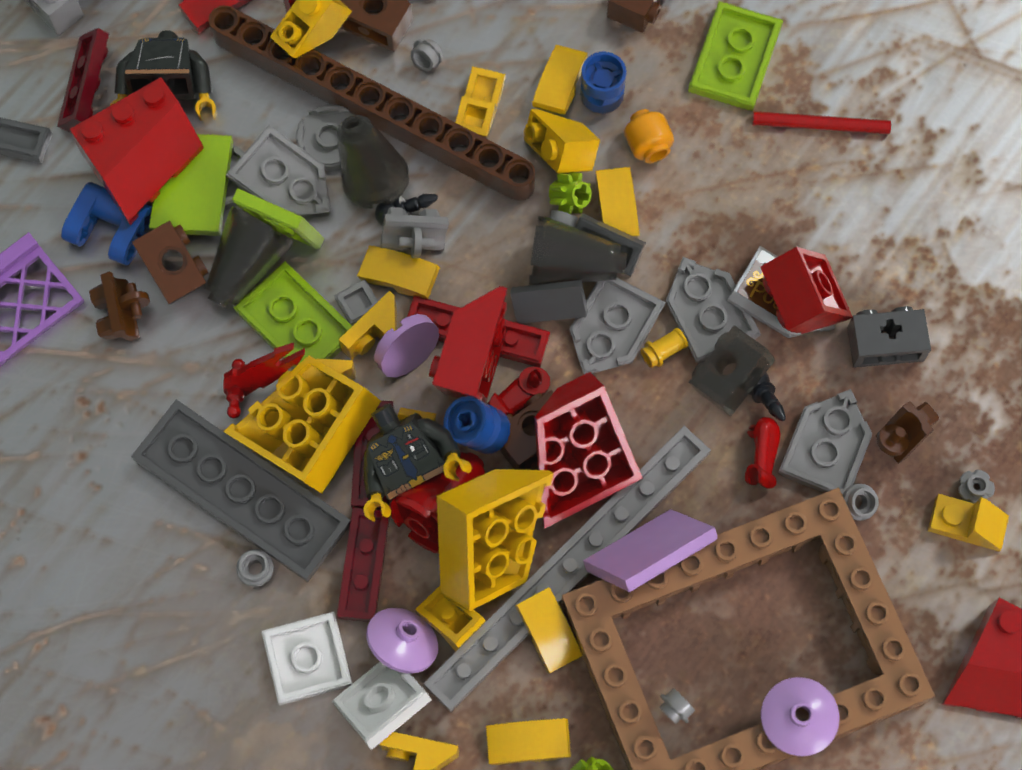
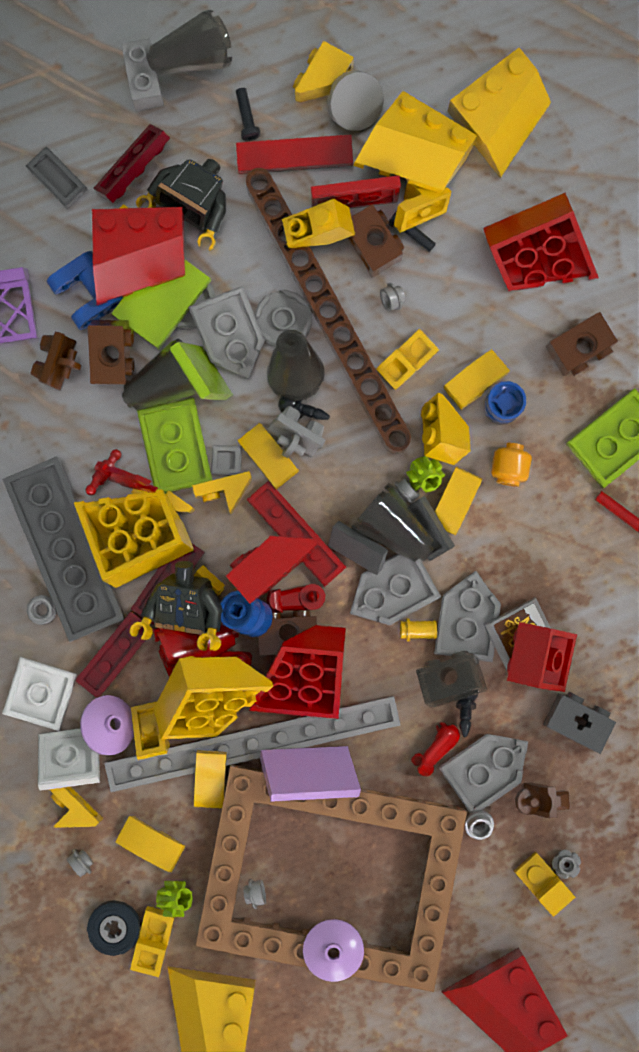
camera: 30 degrees right, 15 degrees up
lavender tile [374,314,439,378] -> none

